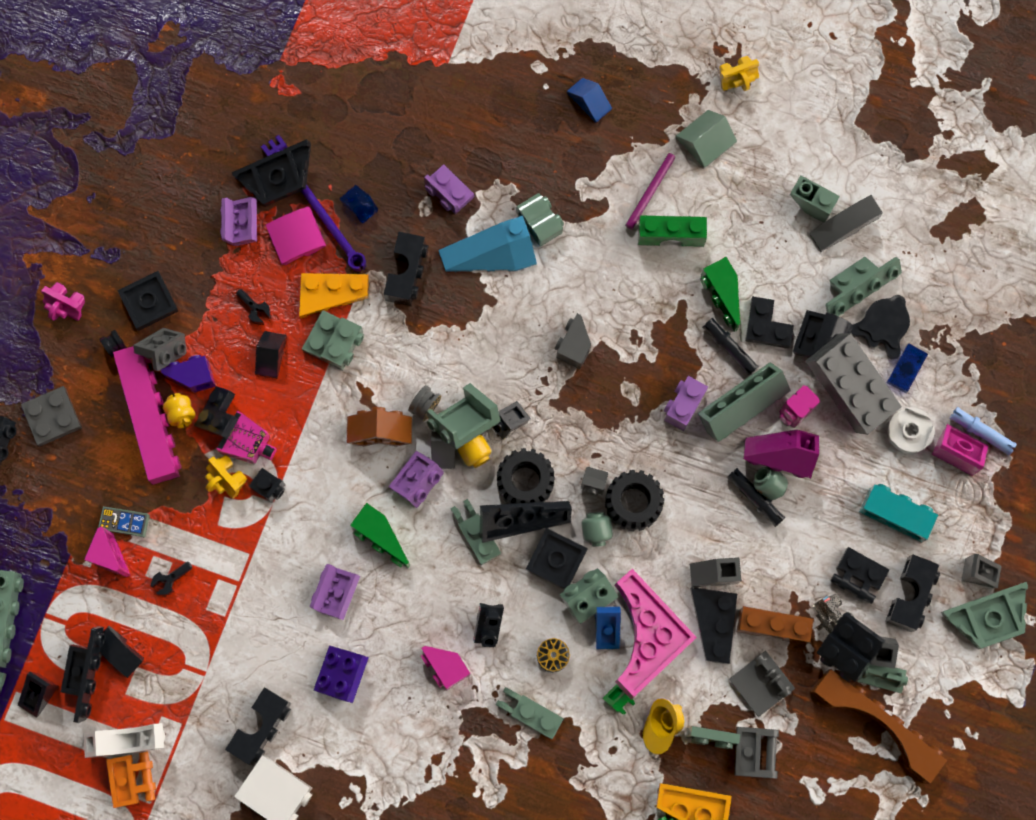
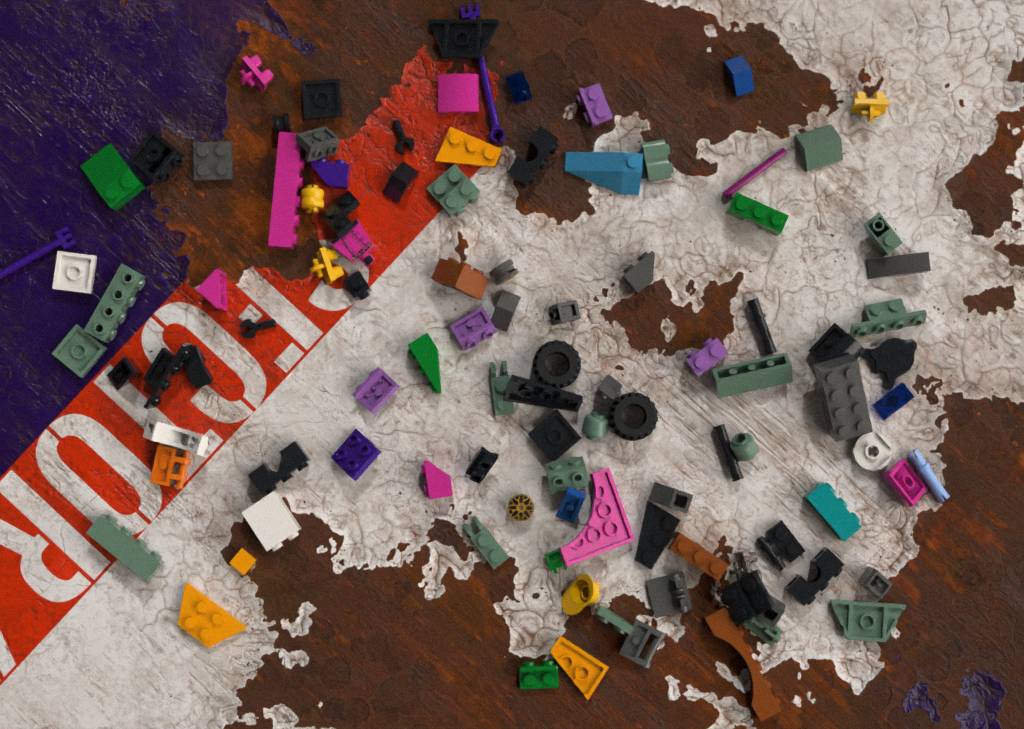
camera: 20 degrees right, 10 degrees up
tile [98,506,150,537] -> none
medium lavender bracket [220,197,257,246] -> none
sand green panel [426,383,501,450] -> none
yellow head [457,435,492,468] -> none
green slope [700,257,740,332] -> none
magenta slope [743,429,819,479] -> none
black plate [745,296,794,349] -> none
dark pink brick [779,385,820,428] -> none

